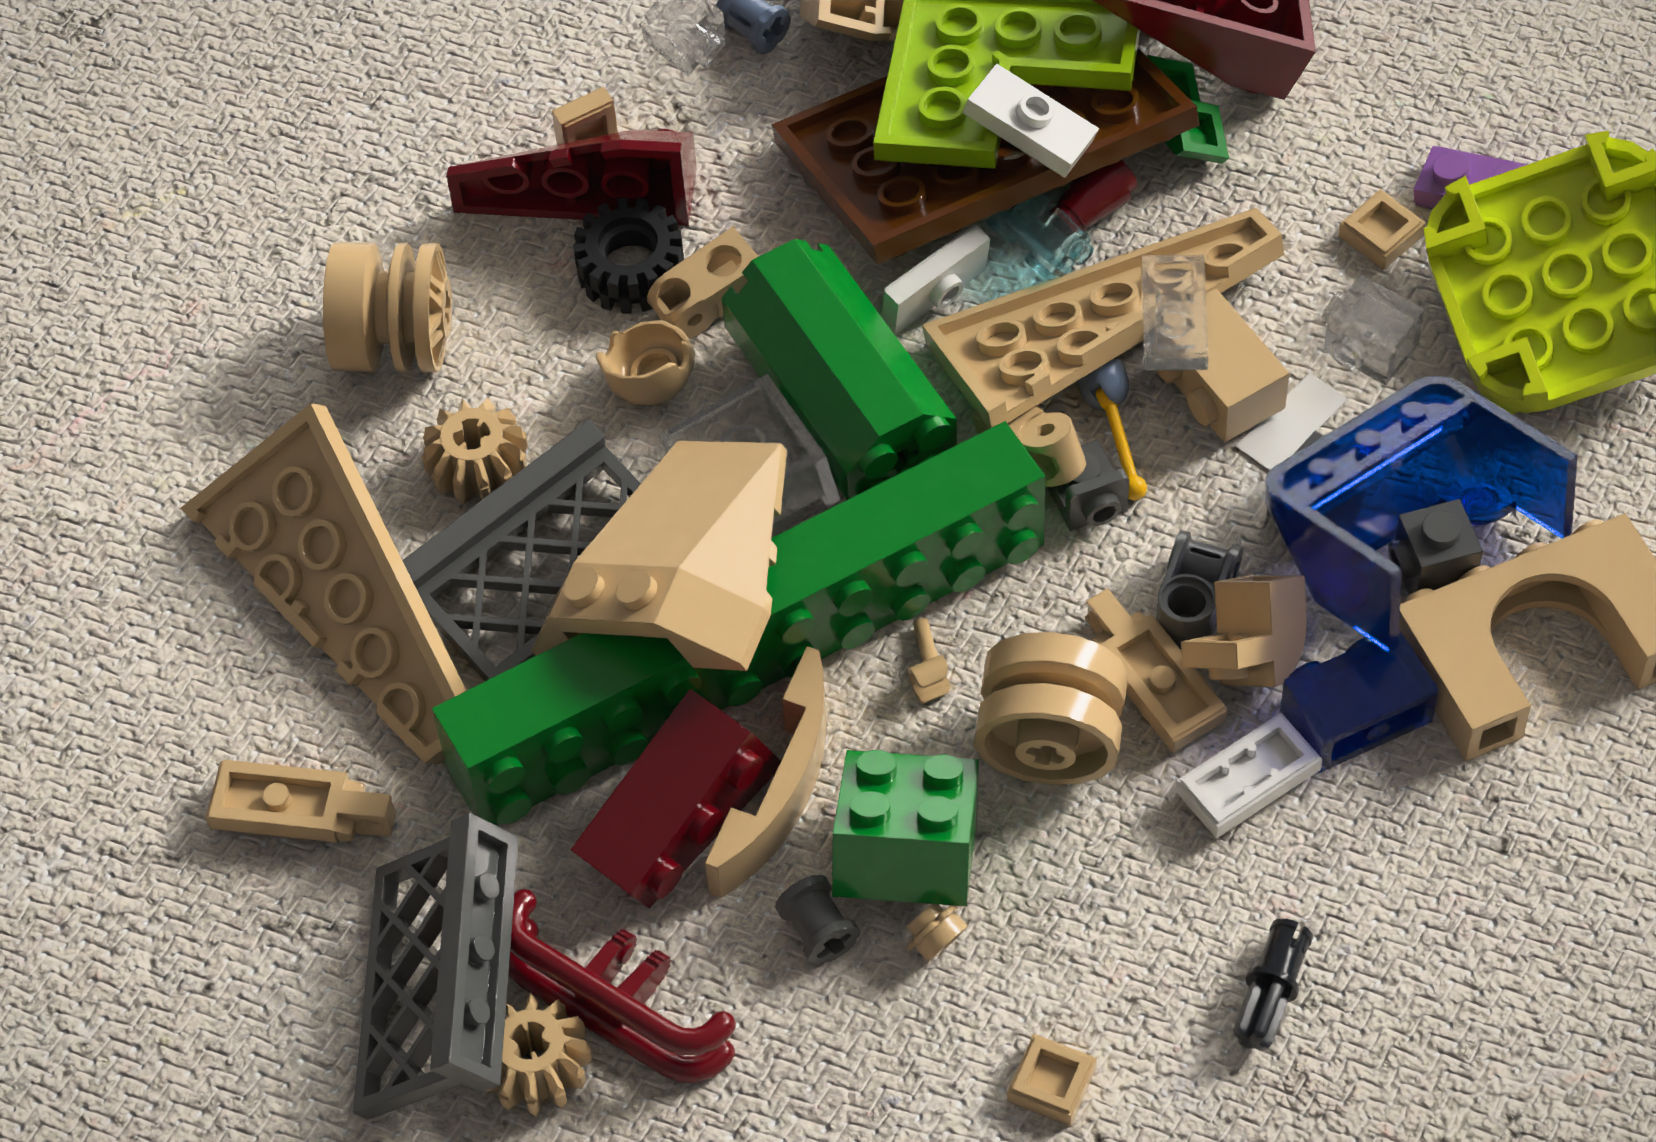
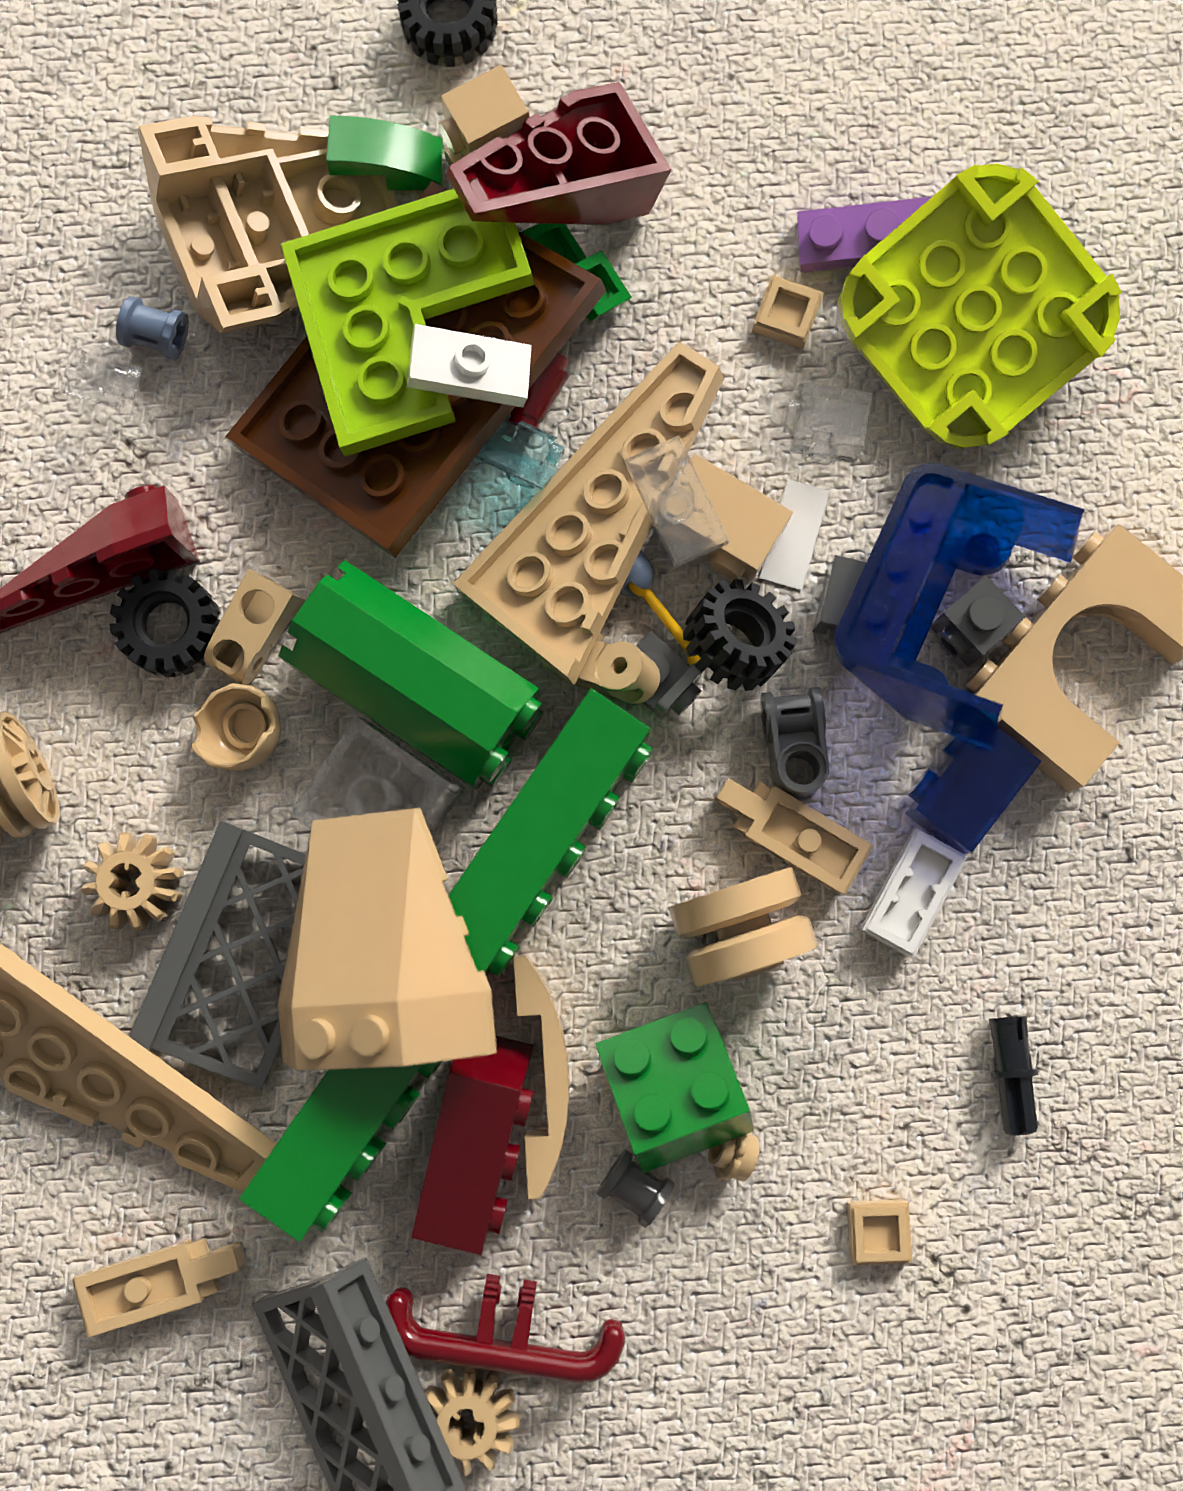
camera: 30 degrees left, 25 degrees up
tan tile [552,86,618,145] -> none
white plate [881,224,990,336] -> none
tan hand [907,618,951,703] -> none
tan brick [1181,575,1307,687] -> none
none -> black tyre [683,579,796,691]

